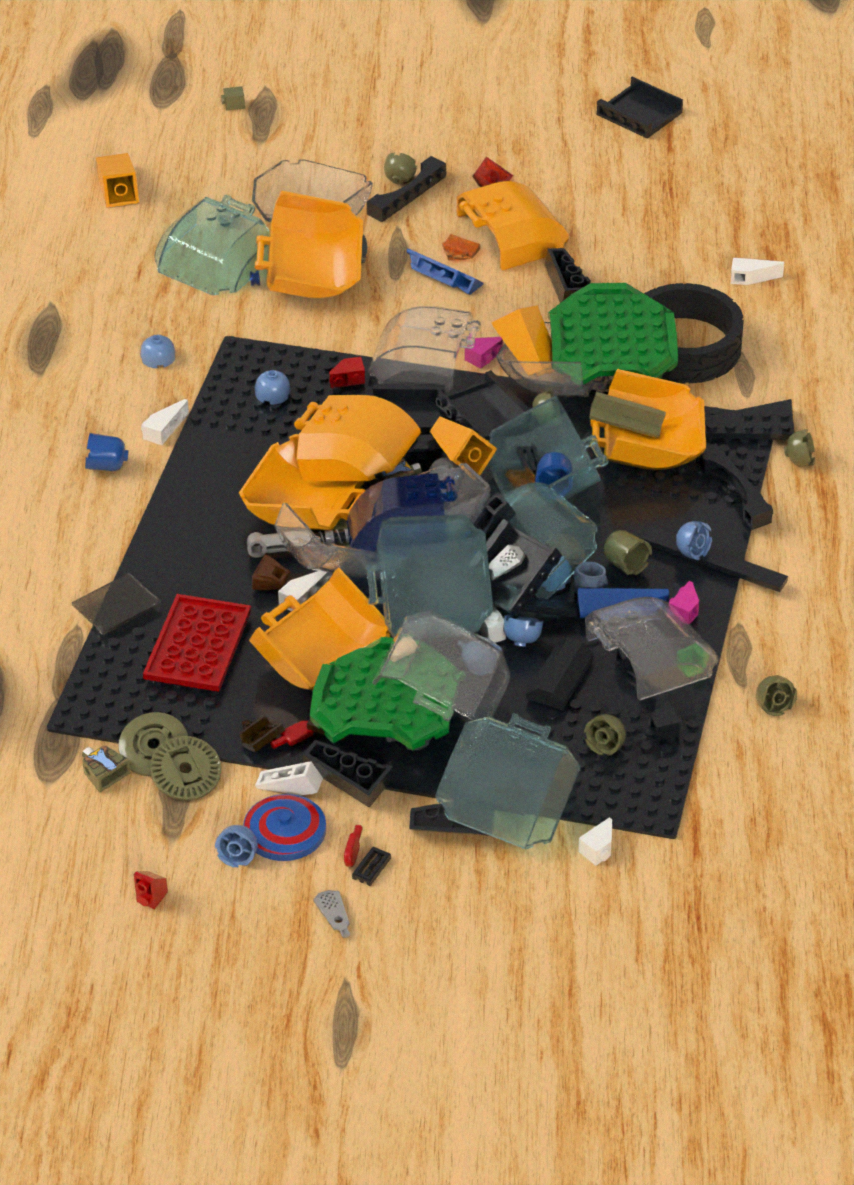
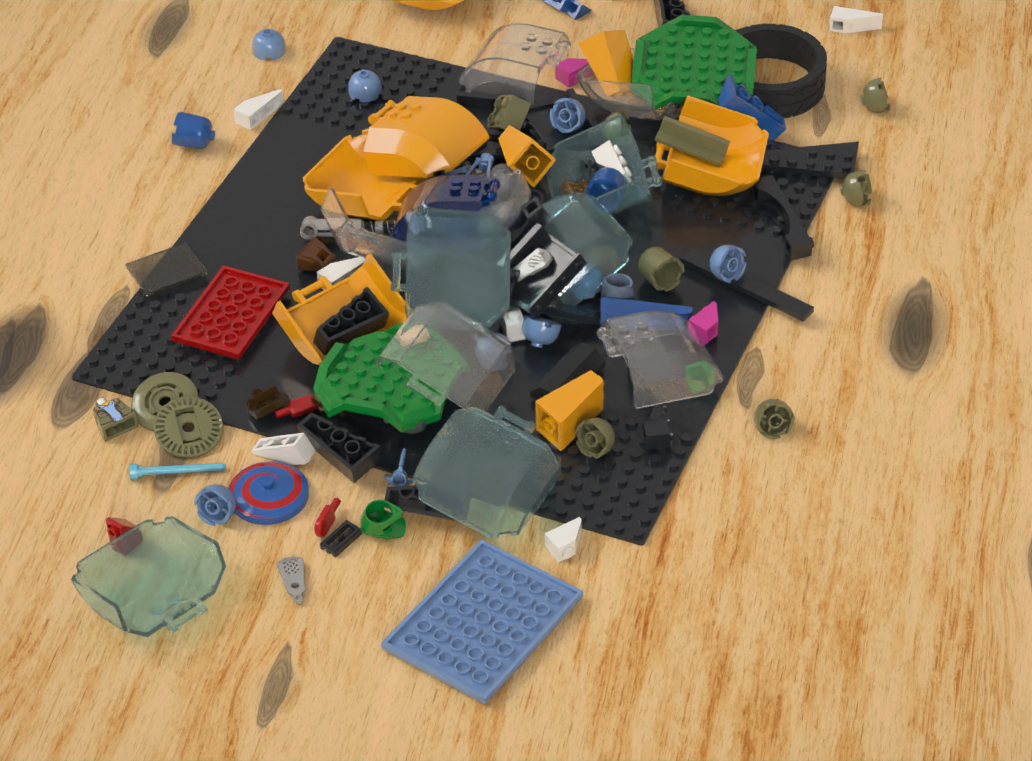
camera: 10 degrees right, 0 degrees up
red slope [329,357,365,388] -> none
none -> clear light blue windscreen [71,516,226,637]
none -> medium azure piece [129,463,226,480]
none -> black wedge [313,287,389,356]
none -> green helmet [360,500,406,539]
none -> medium blue plate [381,539,583,704]
none -> medium blue plant [384,448,416,486]
none -> medium blue plant [460,153,494,183]
none -> olive slope [487,95,531,133]
none -> light orange slope [535,370,604,451]
none -> medium blue cylinder [550,98,585,133]
none -> white slope [591,140,633,185]
none -> blue wedge [718,75,786,141]
none -> olive cylinder [861,77,890,113]

